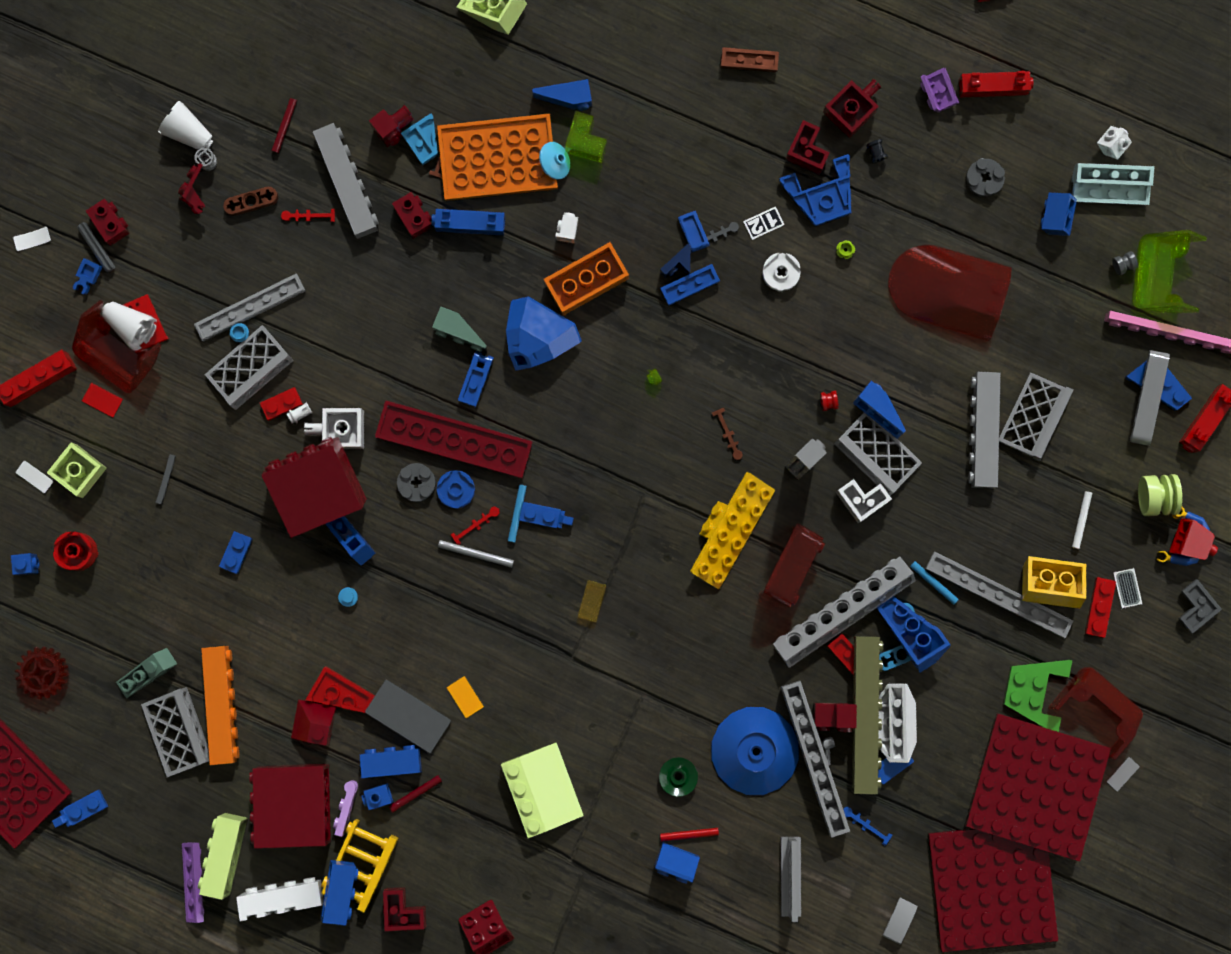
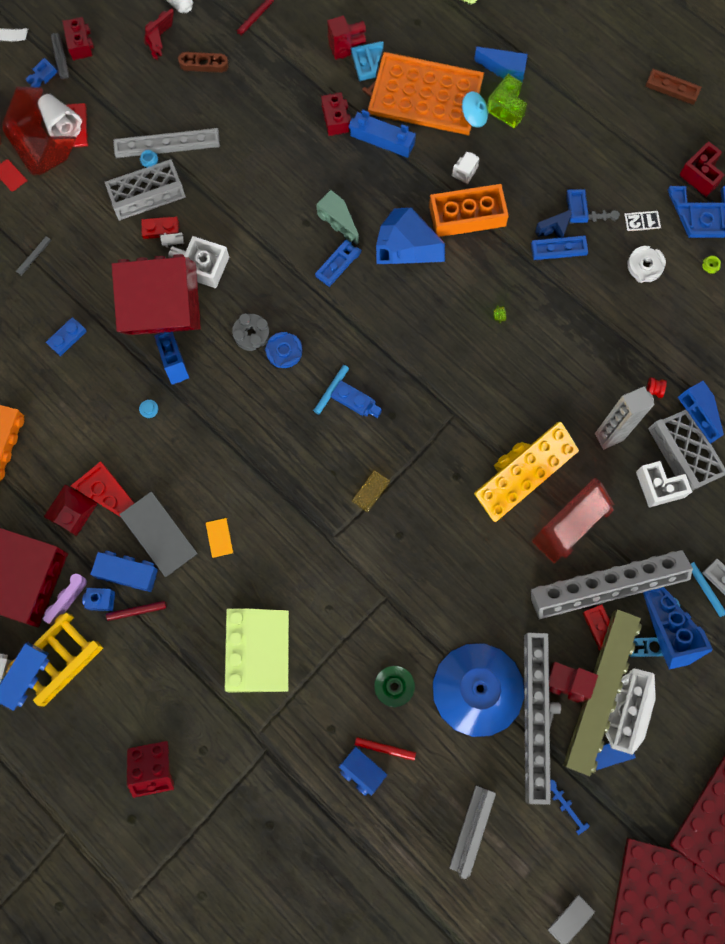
camera: 20 degrees right, 10 degrees down
light grey wheel [195,148,217,171] -> none
red piece [281,209,335,222] -> none
light grey brick [313,123,379,239] -> none
dark red plate [375,400,533,479] -> none
dark red brick [383,887,426,931] -> none
light grey bar [438,540,514,568] -> none
red piece [451,507,500,545] -> none
copper piece [712,408,743,460] -> none

